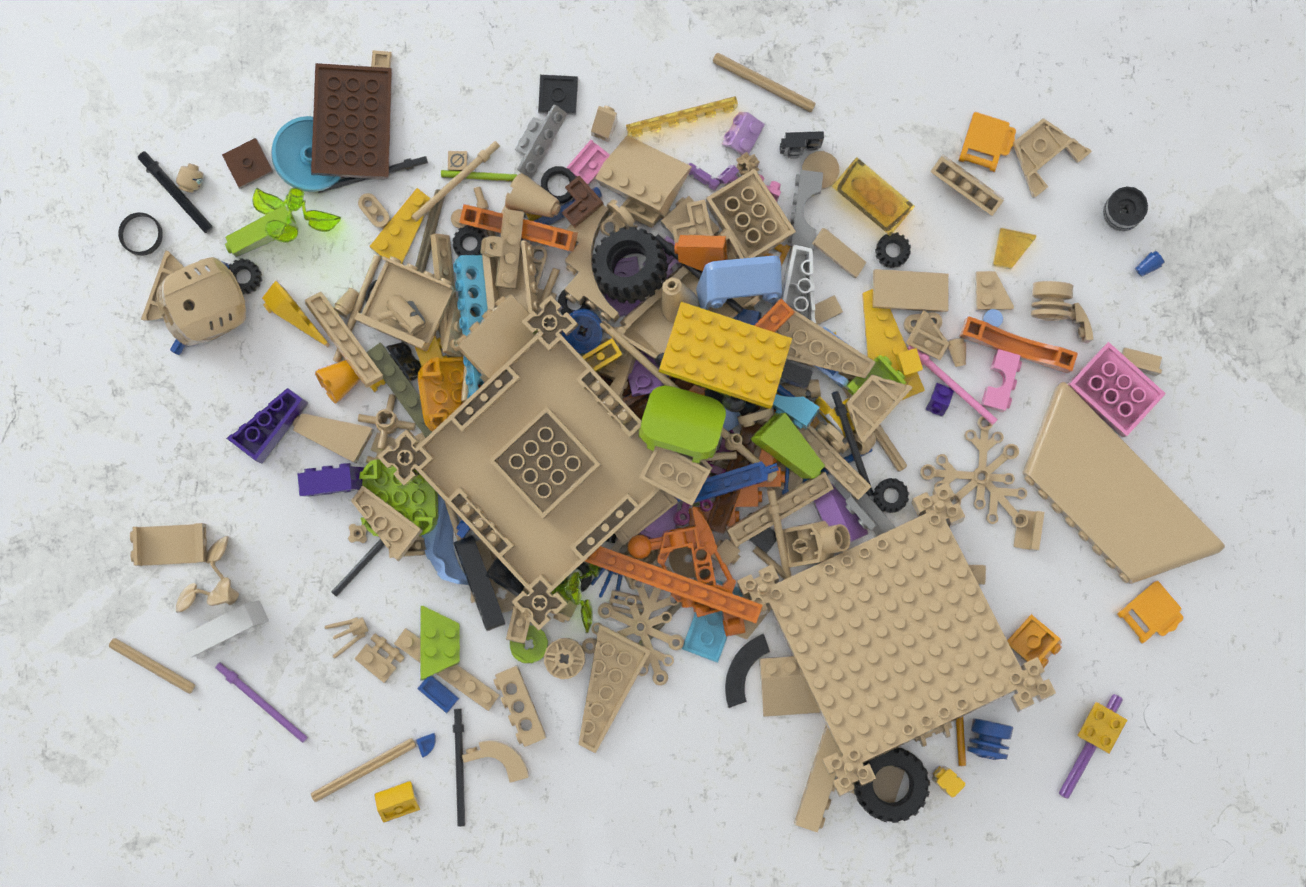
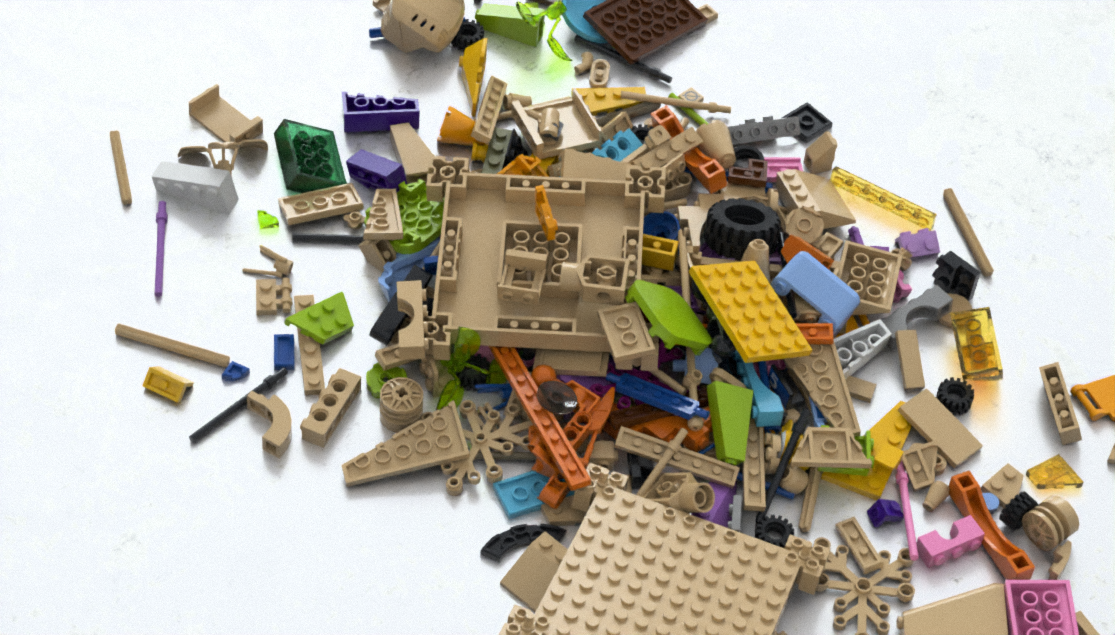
camera: 45 degrees right, 35 degrees down
none -> clear neon green tile [257,210,279,229]
none -> clear green slope [273,119,347,193]
none -> tan tile [278,183,364,225]
none -> tan arch [397,280,429,360]
none -> tan panel [498,249,547,305]
none -> light orange wing [535,185,558,241]
none -> clear smoke dish [537,381,577,415]
none -> tan brick [559,254,630,305]
none -> tan arm [574,52,594,75]
none -> tan tile [784,207,824,244]
none -> tan tile [835,517,884,575]
none -> black tyre [999,491,1038,531]

